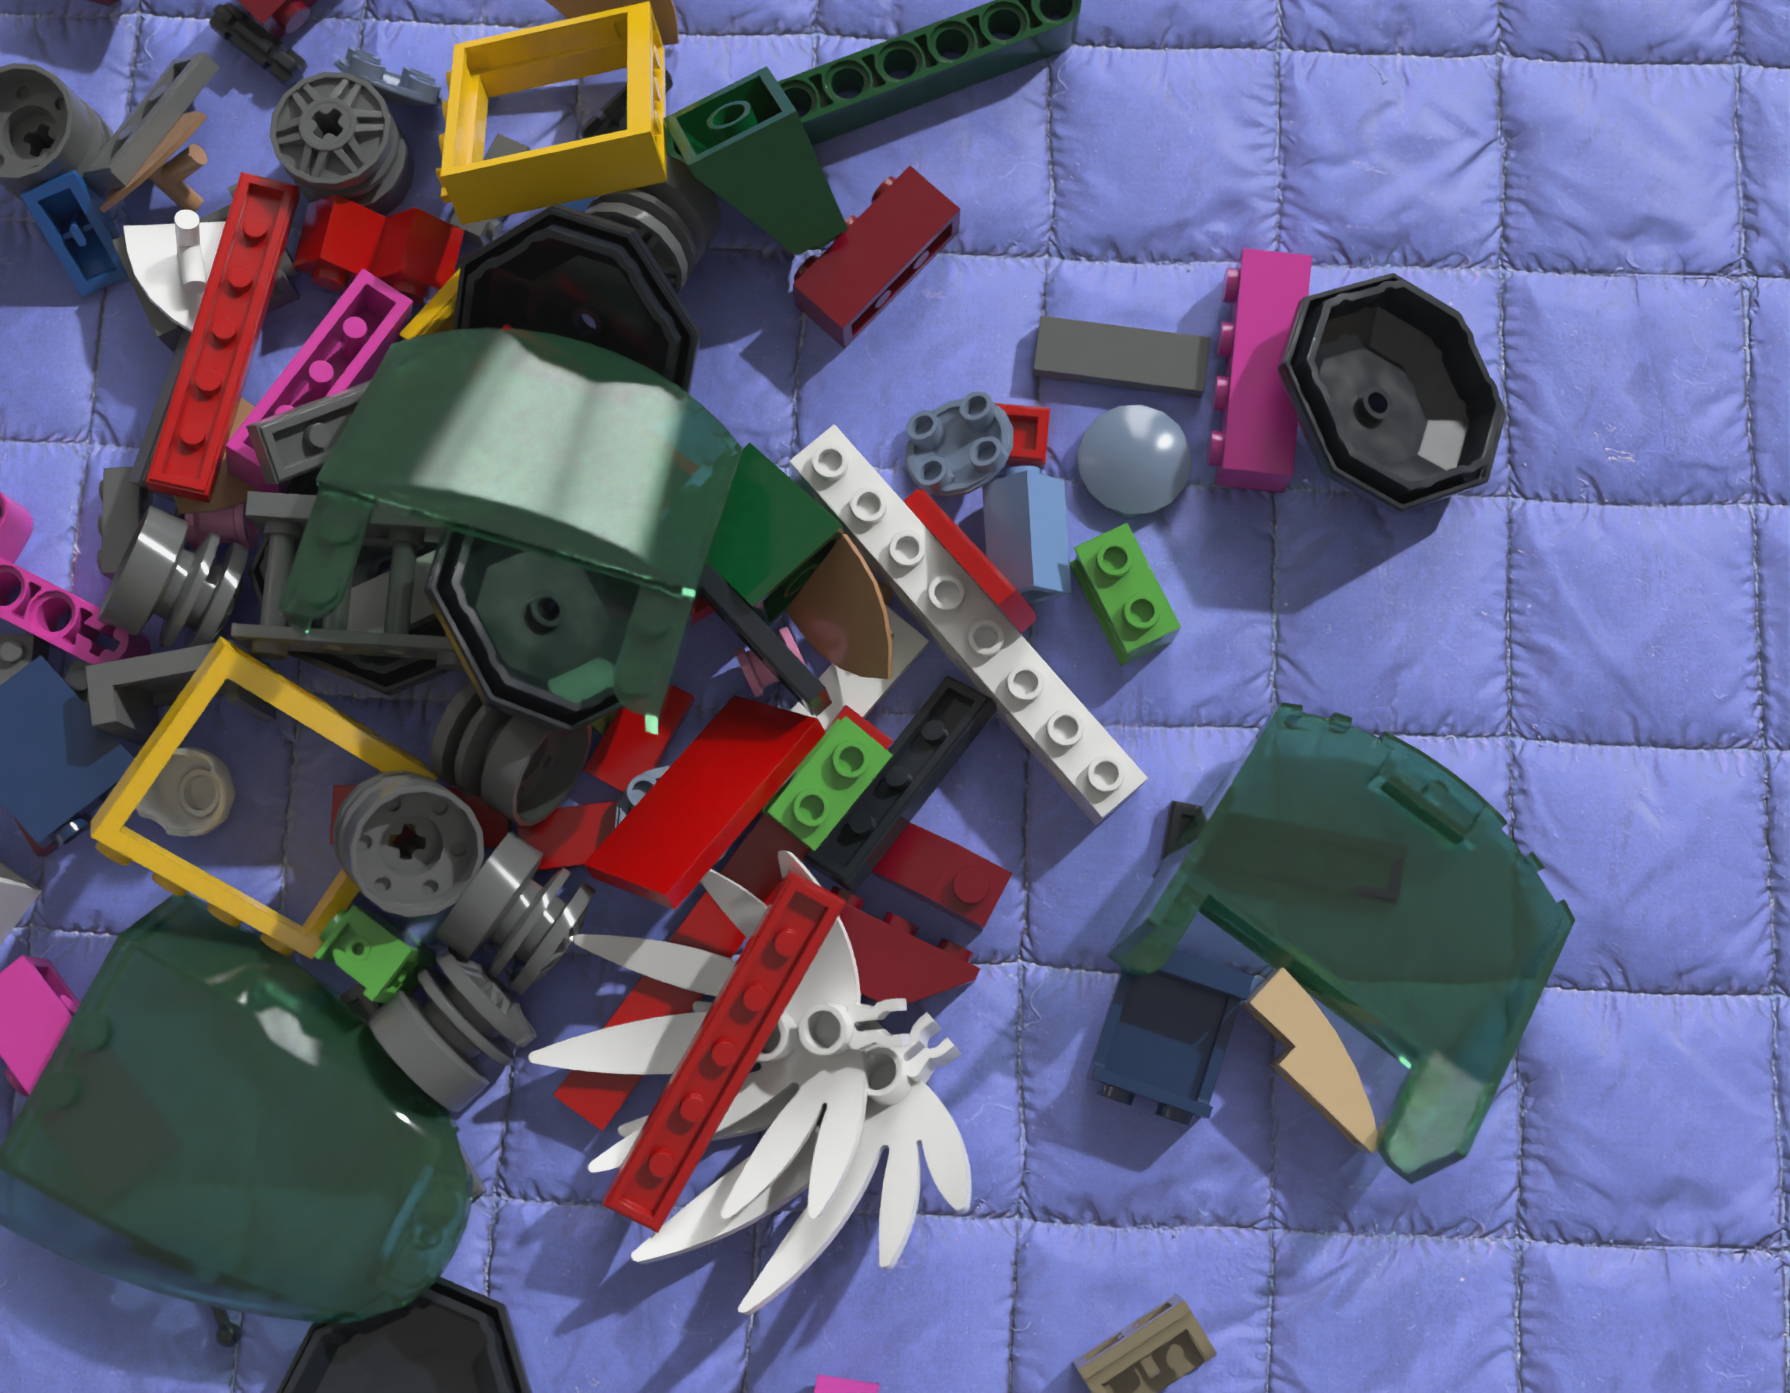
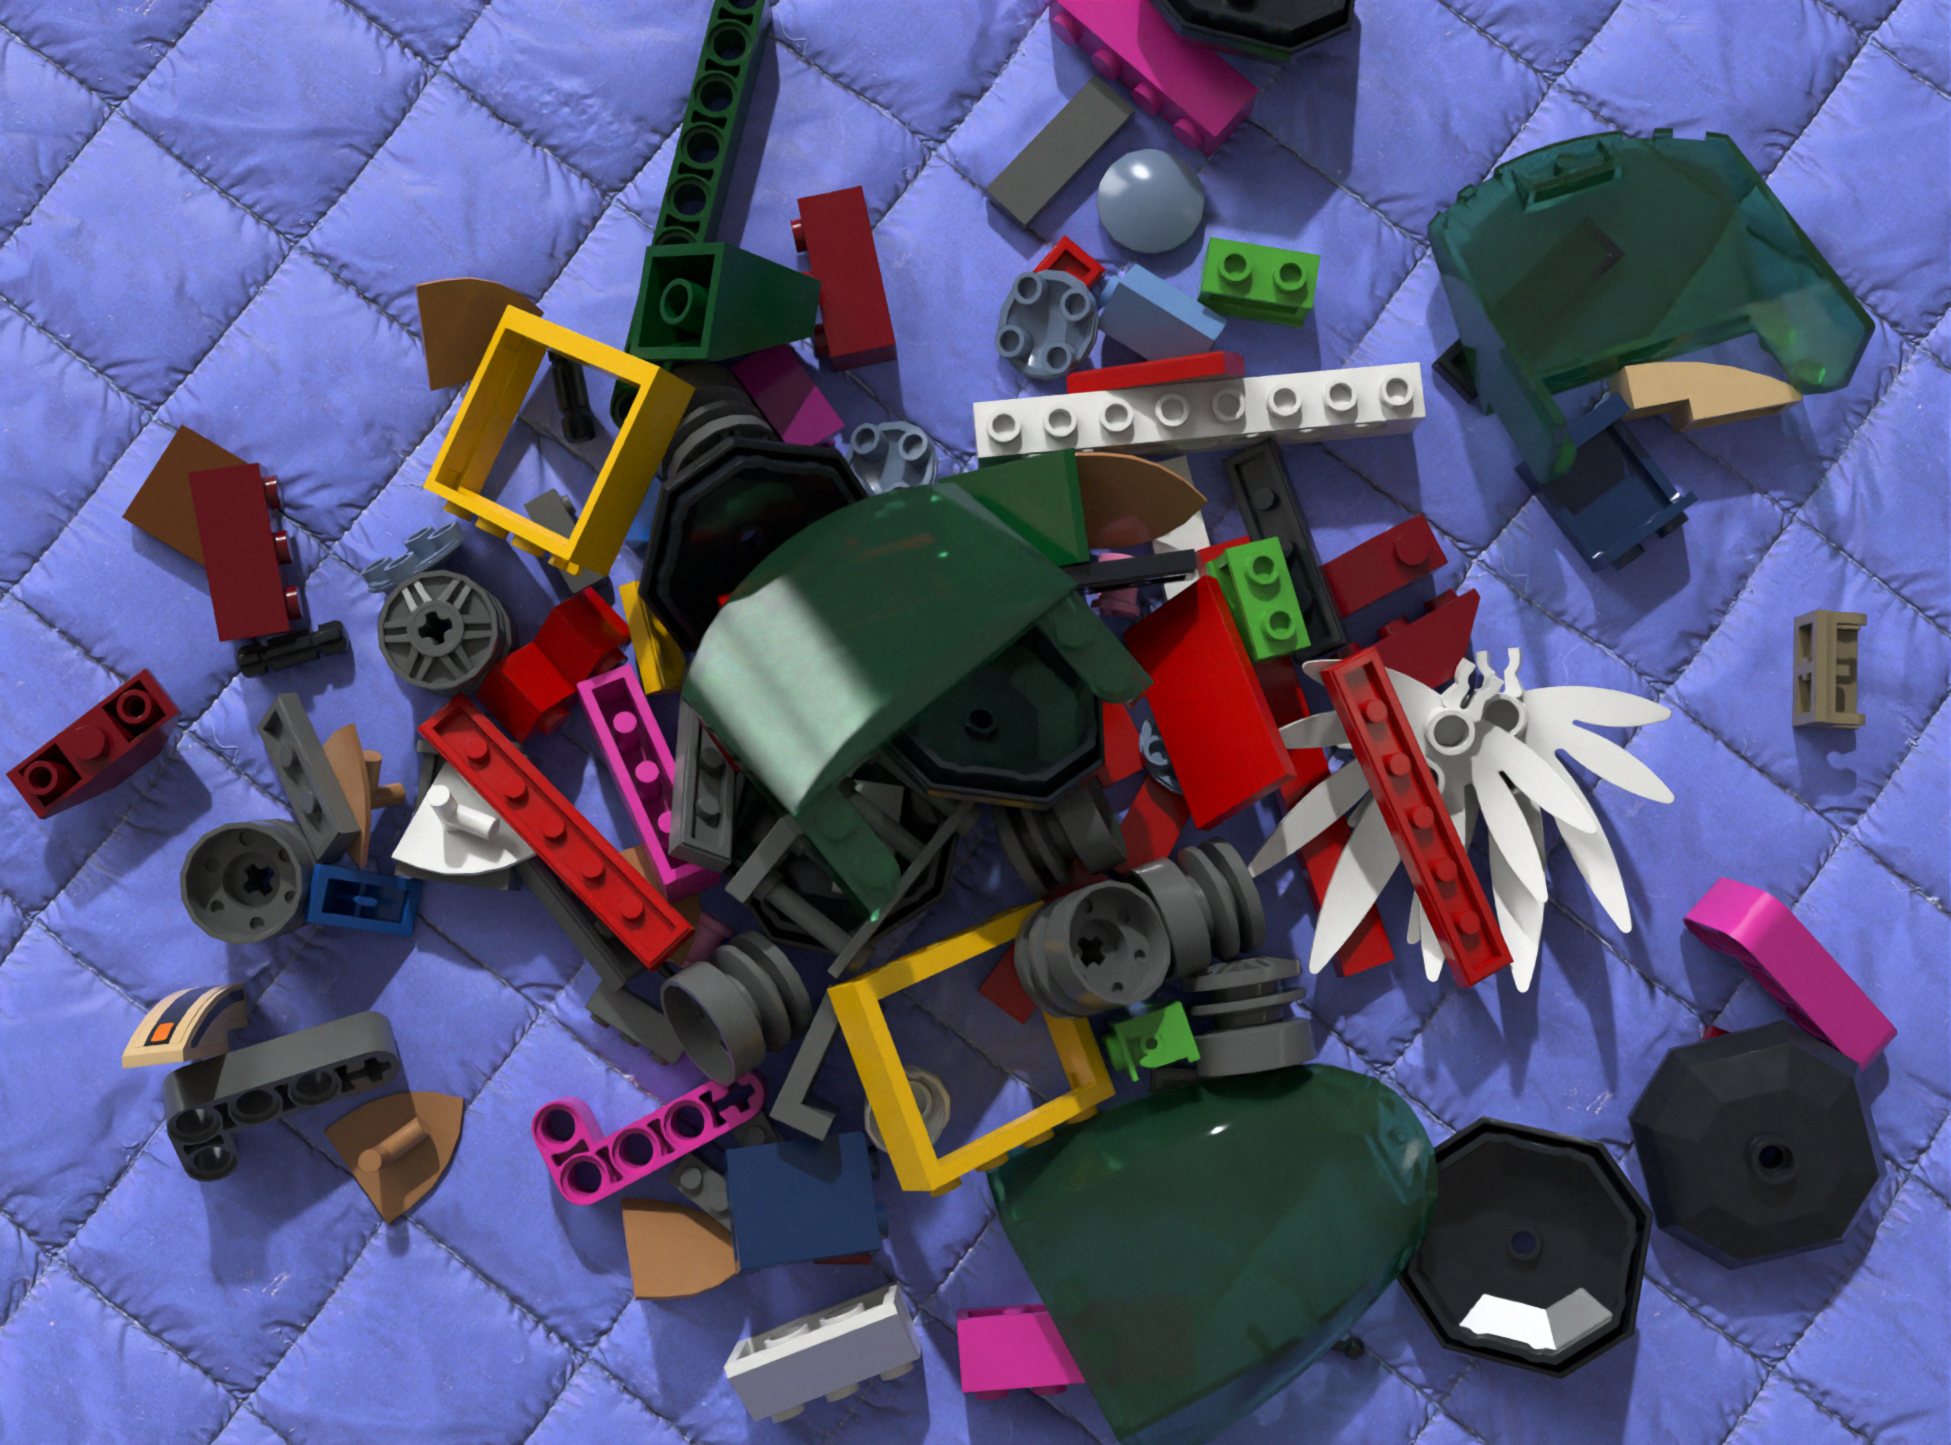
camera: 60 degrees left, 5 degrees up
none -> magenta hinge [730,344,845,448]
none -> sand blue dish [845,421,939,526]

